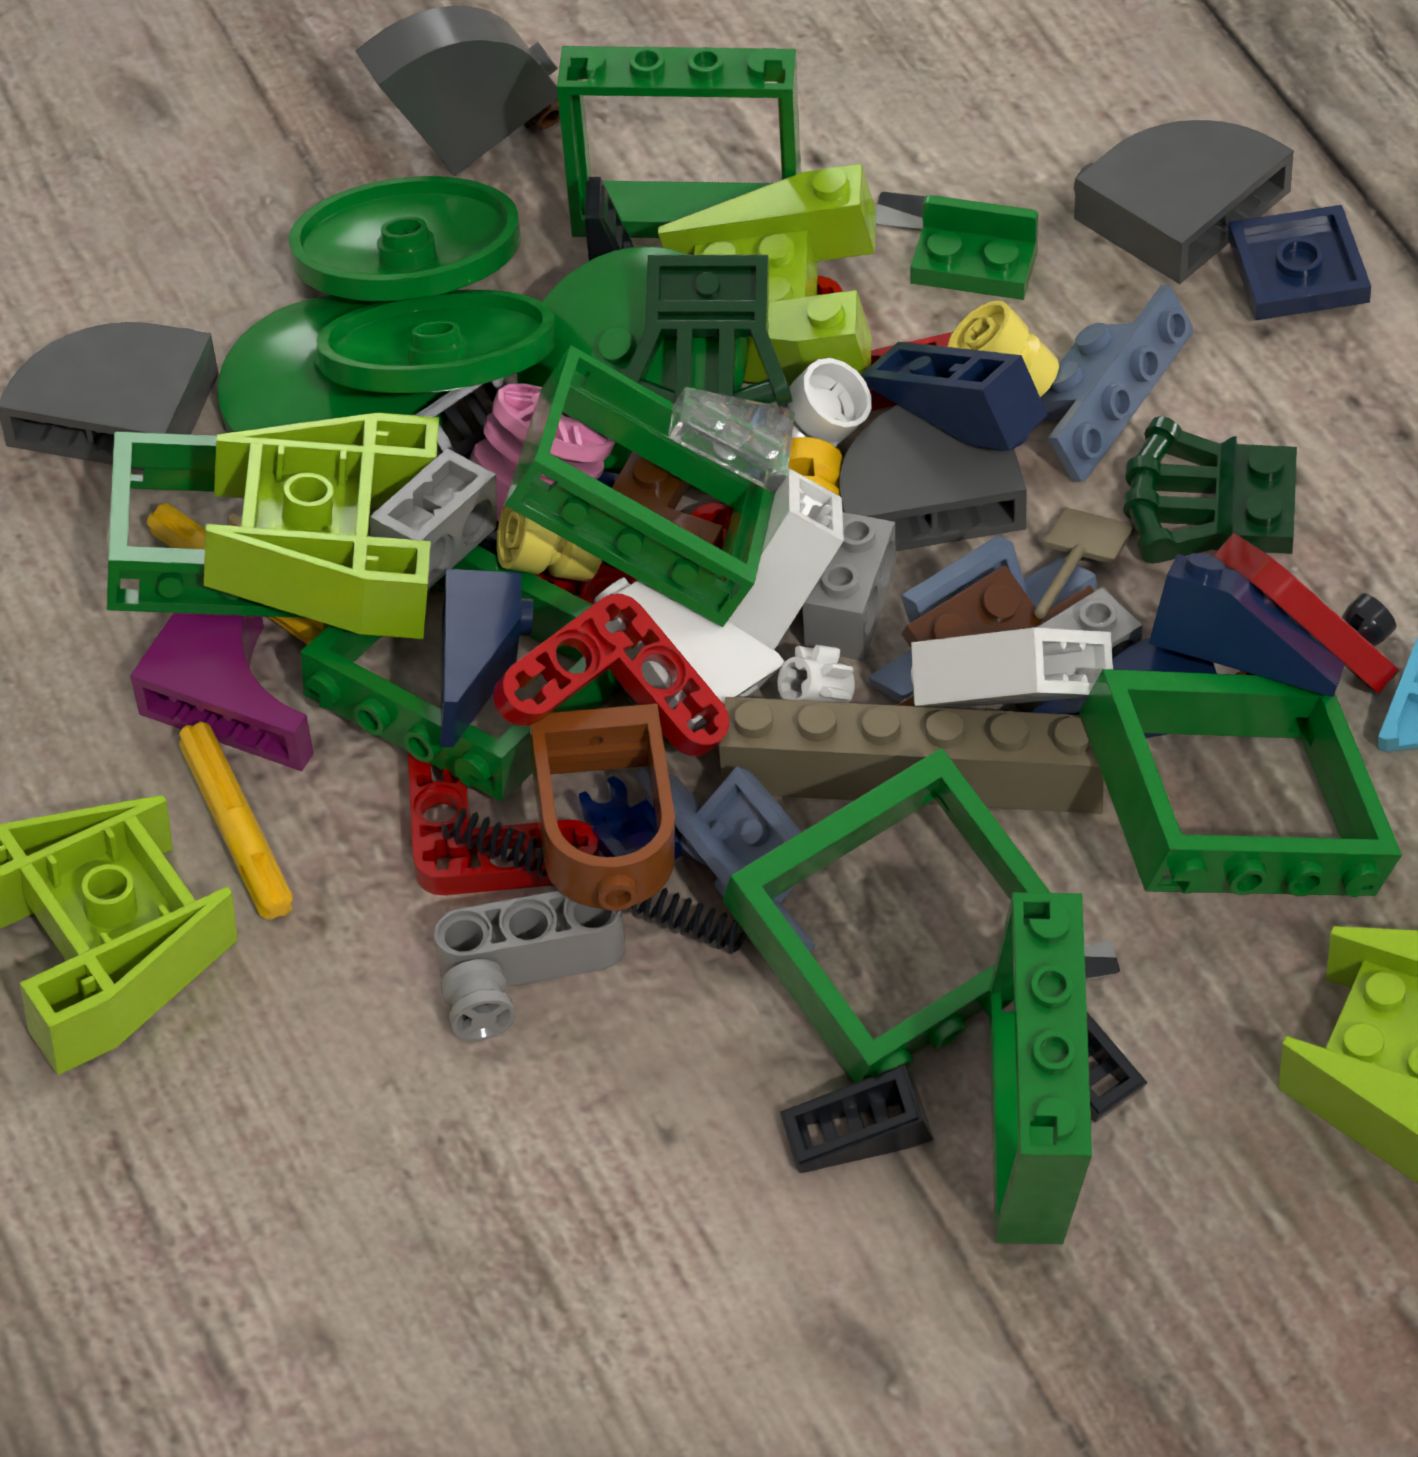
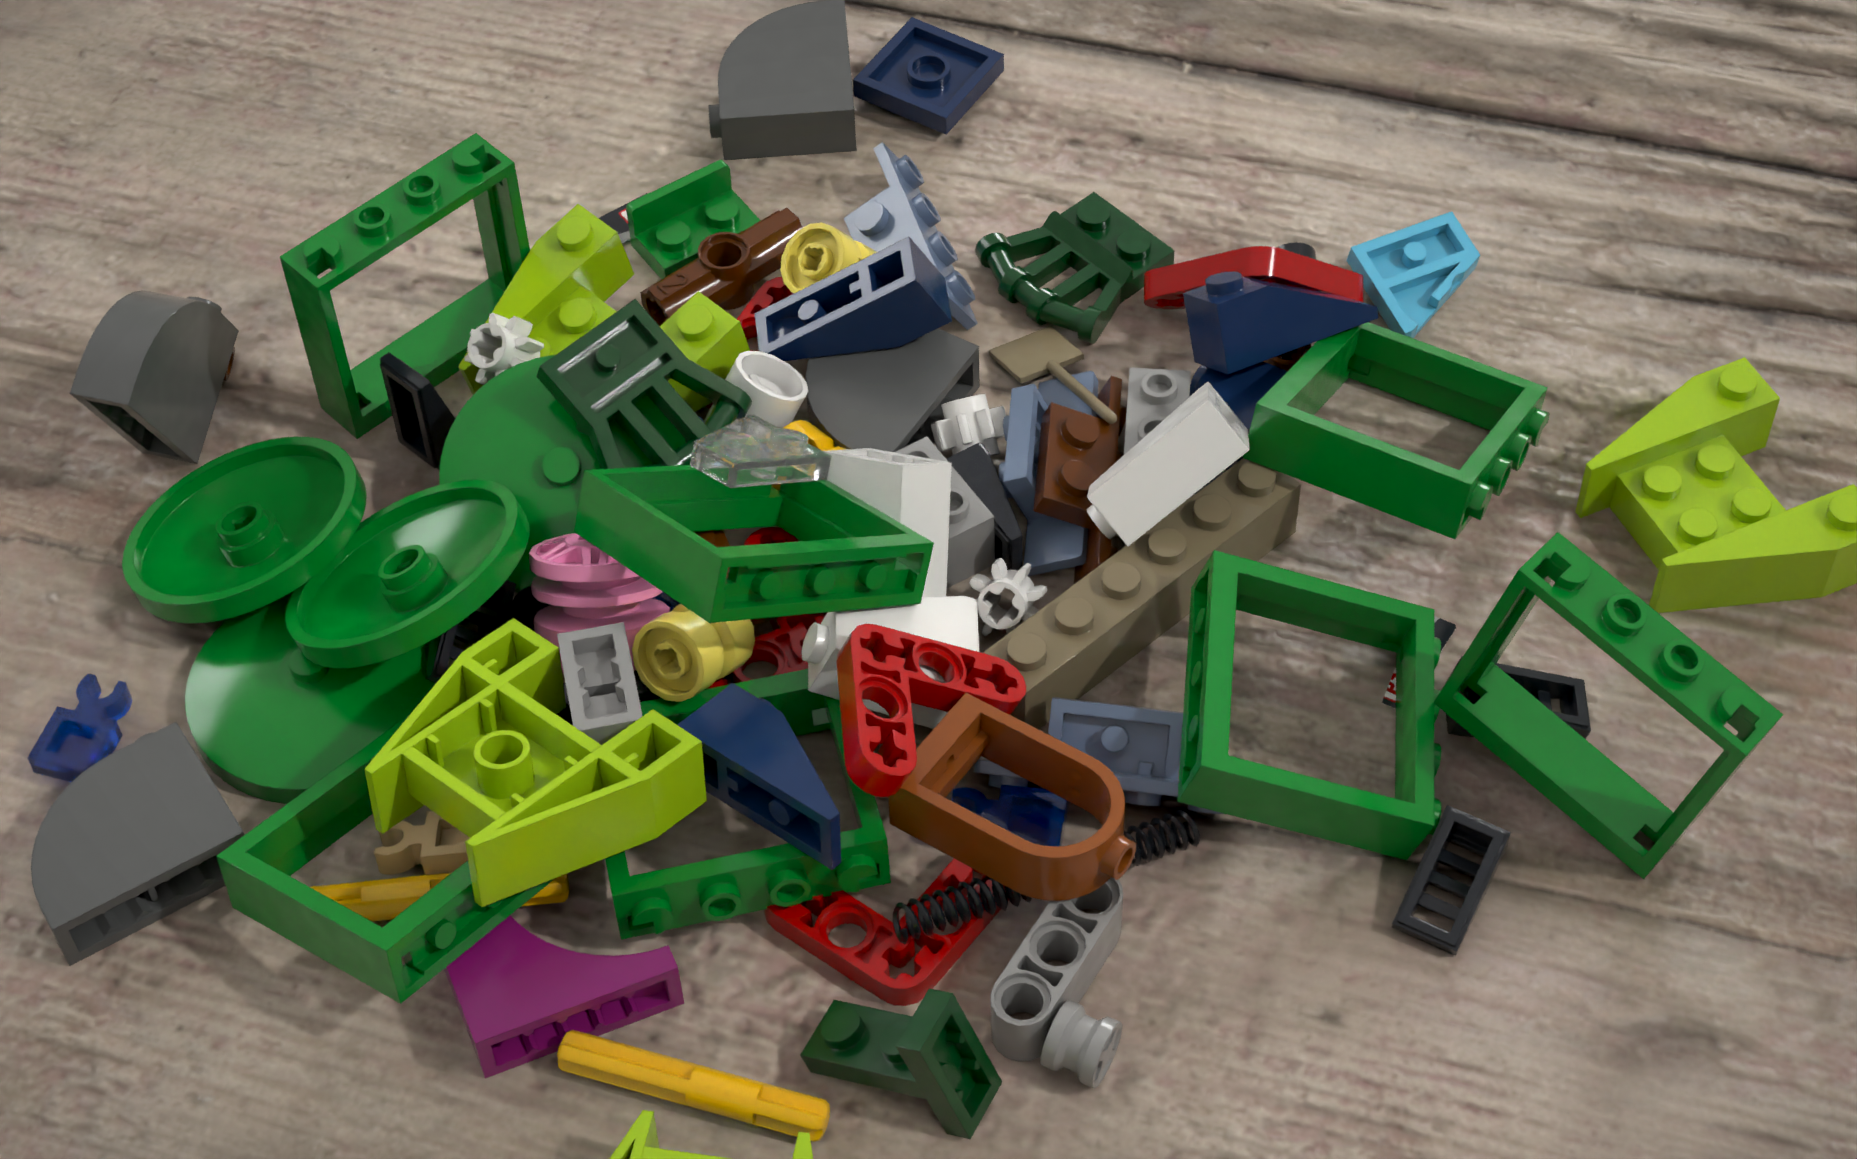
camera: 50 degrees left, 0 degrees up
none -> clear blue plate [27,674,132,782]
none -> white gear [464,313,544,385]
none -> reddish brown piece [640,207,803,326]
none -> dark green bracket [800,988,1002,1139]
none -> white gear [931,394,1006,457]
none -> black slope [947,443,1023,571]

